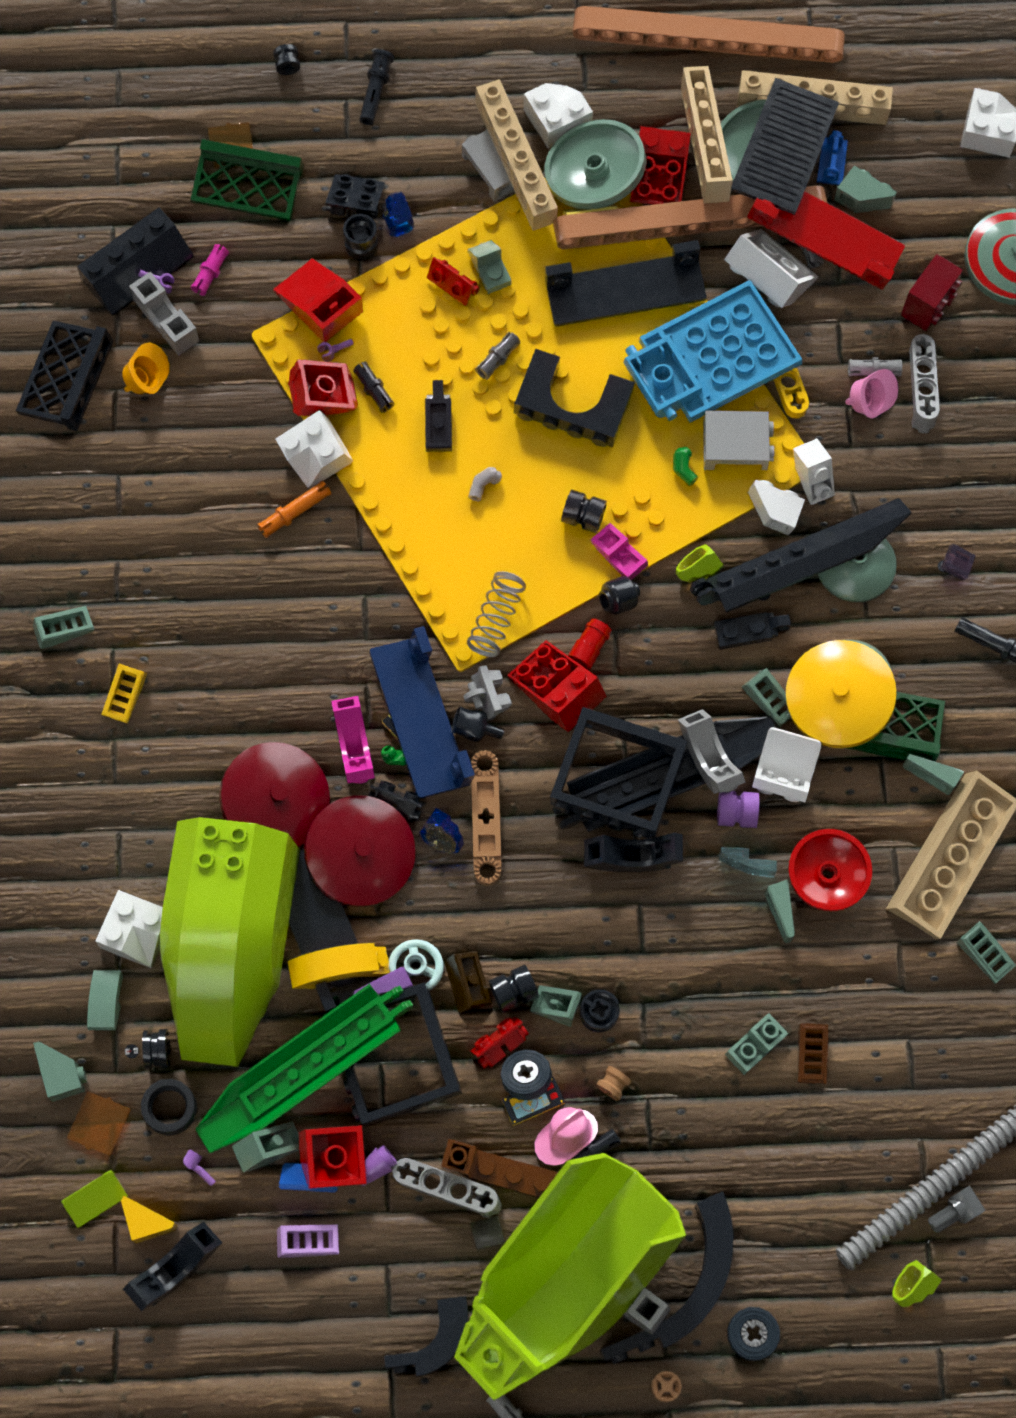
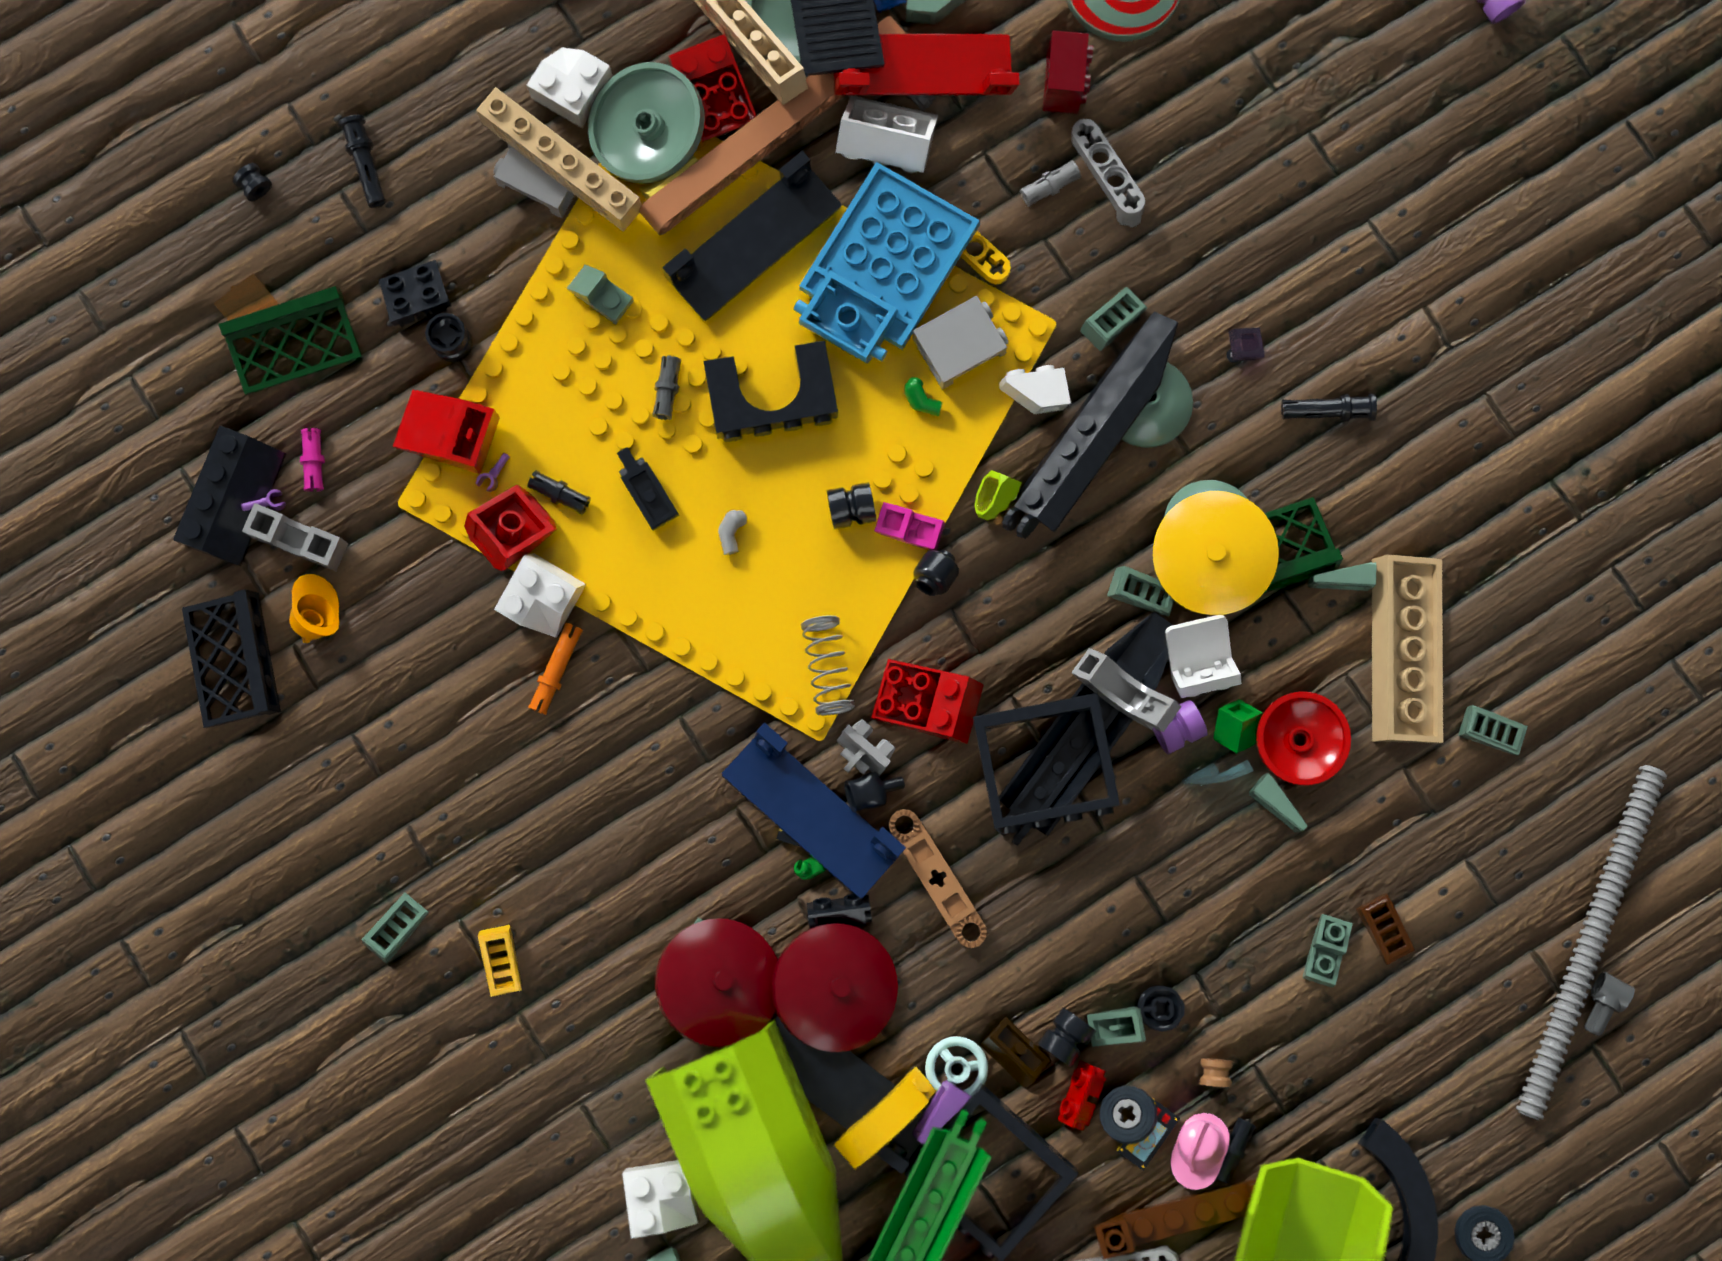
camera: 30 degrees left, 10 degrees up
dark pink arch [331,696,375,784] -> none
clear blue rock [382,191,414,237] -> none
clear blue rock [419,808,464,854] -> none
red hinge [426,257,480,306] -> none
red piece [568,618,612,671] -> none
black arch [584,832,683,872] -> none
black hinge [714,612,791,650] -> none
white slope [793,439,835,505] -> none
bright pink piece [845,369,898,419] -> none
lime rock [892,1260,942,1307] -> none
none -> sand green slope [1081,287,1148,351]
none -> green panel [1213,699,1263,753]

